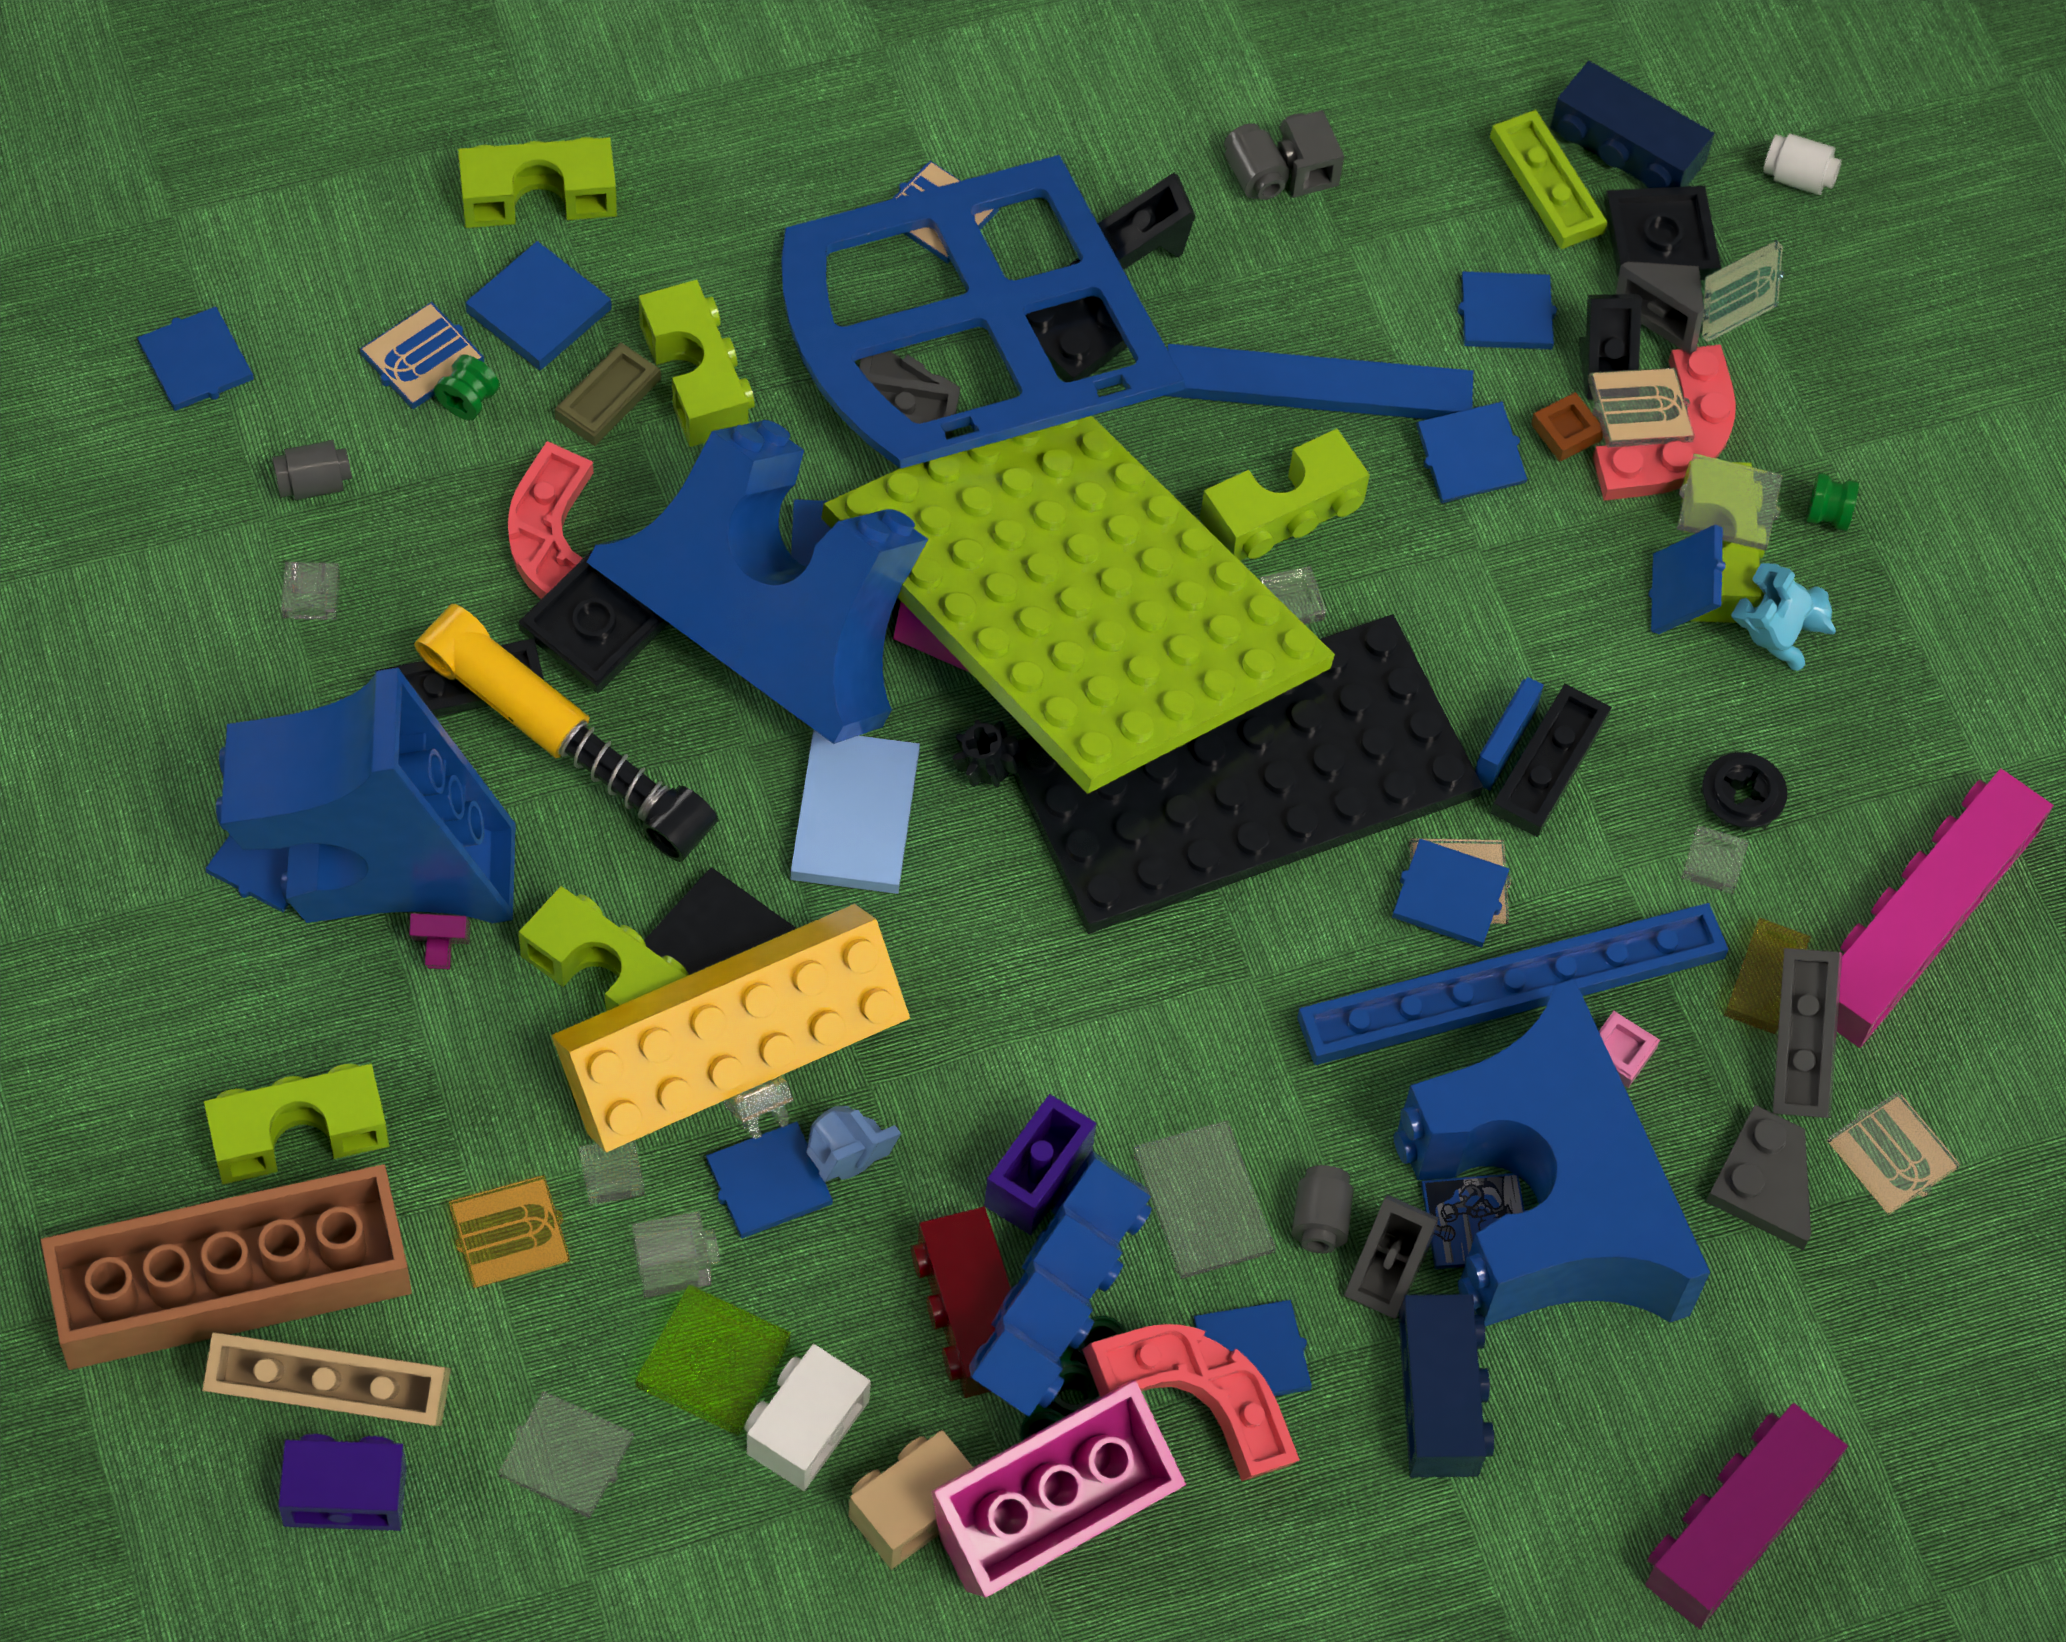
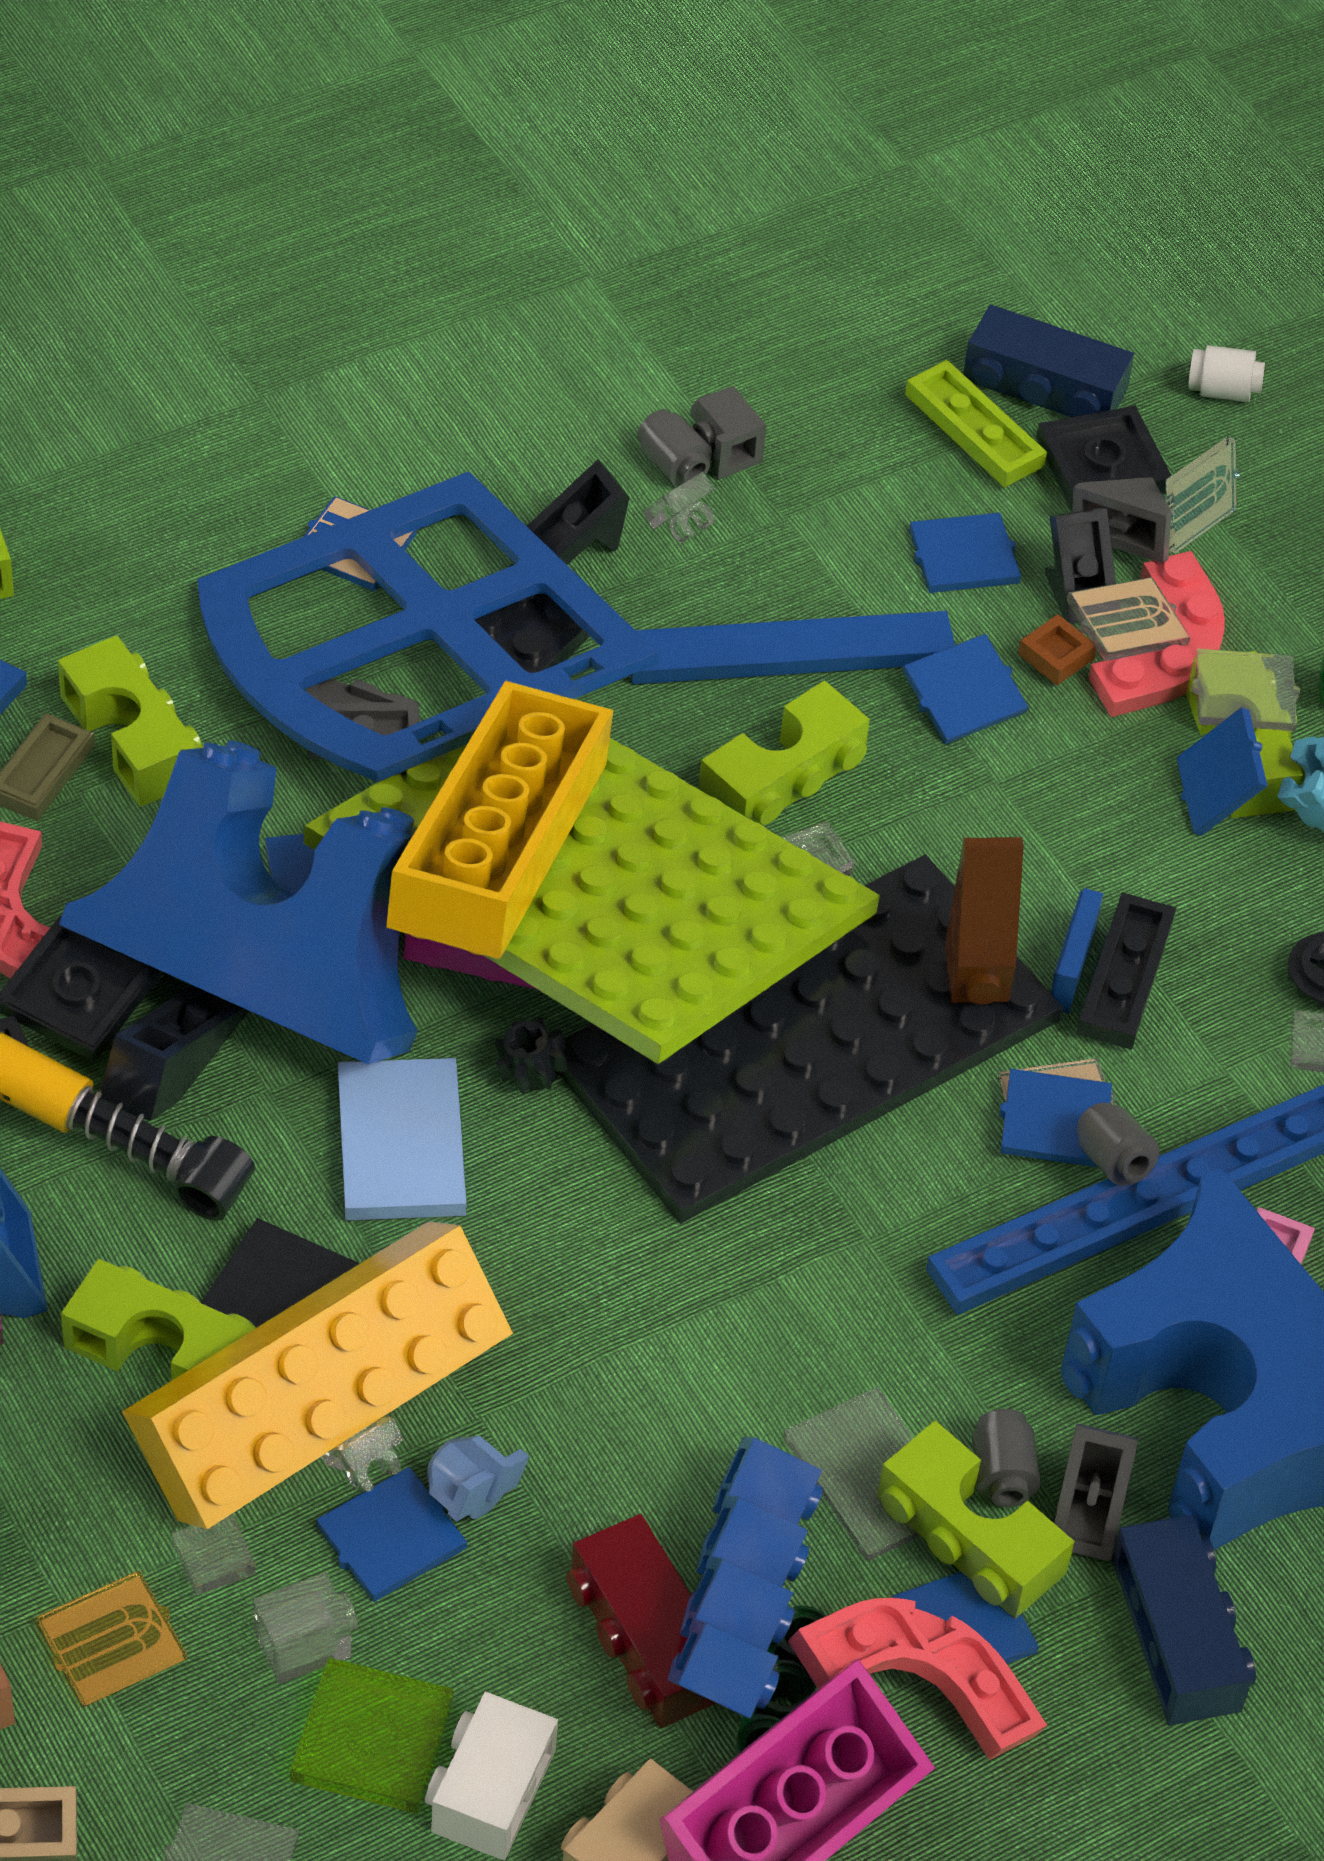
camera: 10 degrees left, 10 degrees down
dark purple brick [984,1094,1097,1235] -> none
piece [1421,1173,1527,1269] -> none
none -> black slope [100,985,248,1121]
none -> yellow brick [386,681,614,959]
none -> clear tile [643,472,715,543]
none -> lime arch [877,1420,1075,1619]
none -> reddish brown slope [945,837,1024,1004]
none -> dark grey brick [1077,1103,1159,1186]

